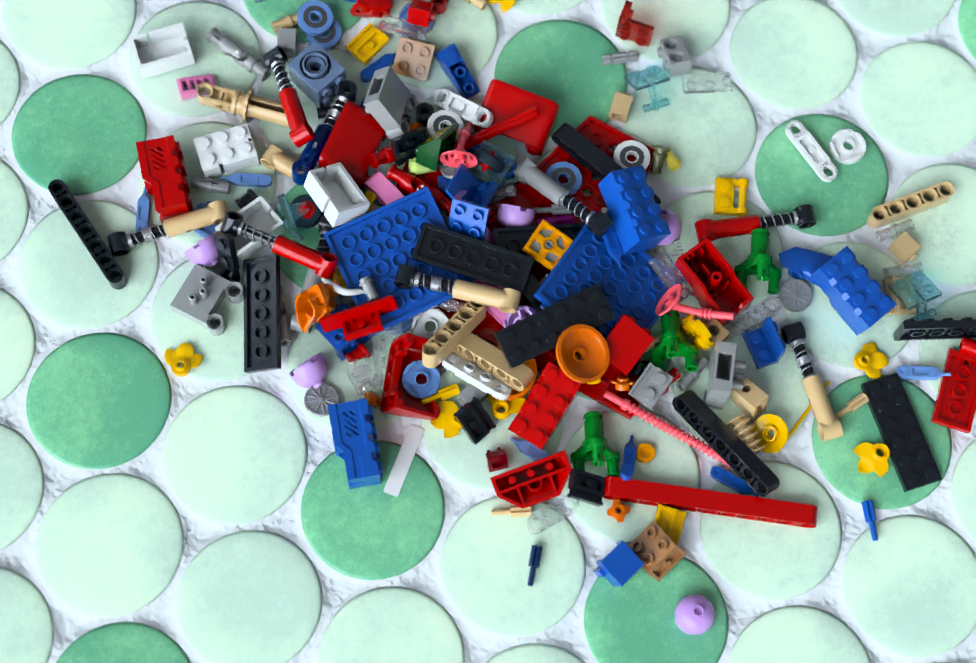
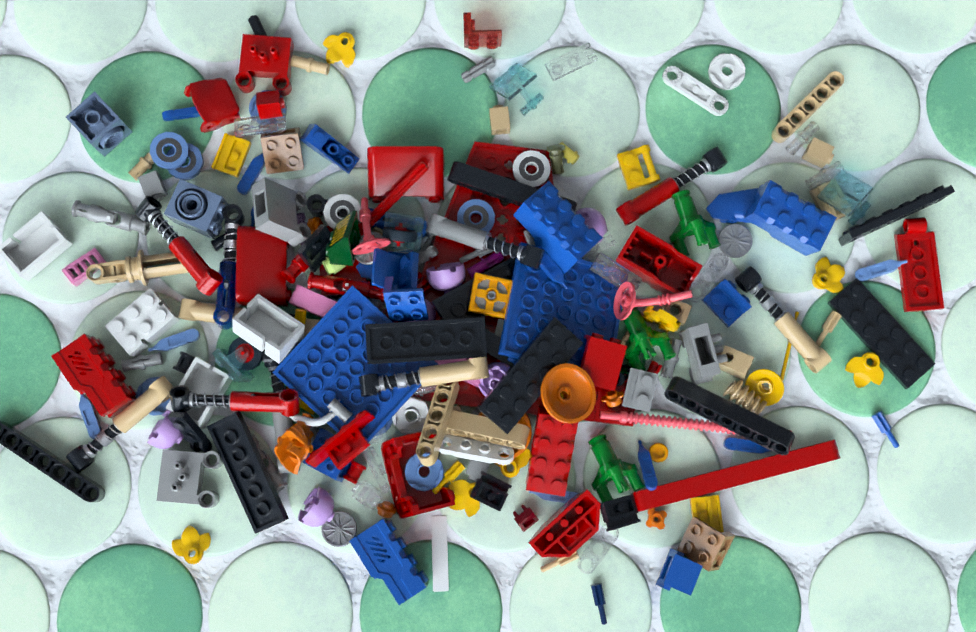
camera: 20 degrees left, 10 degrees up
white plate [433,89,493,128] -> none
light grey brick [657,35,692,77] -> none
lavender cylinder [675,594,715,635] -> none

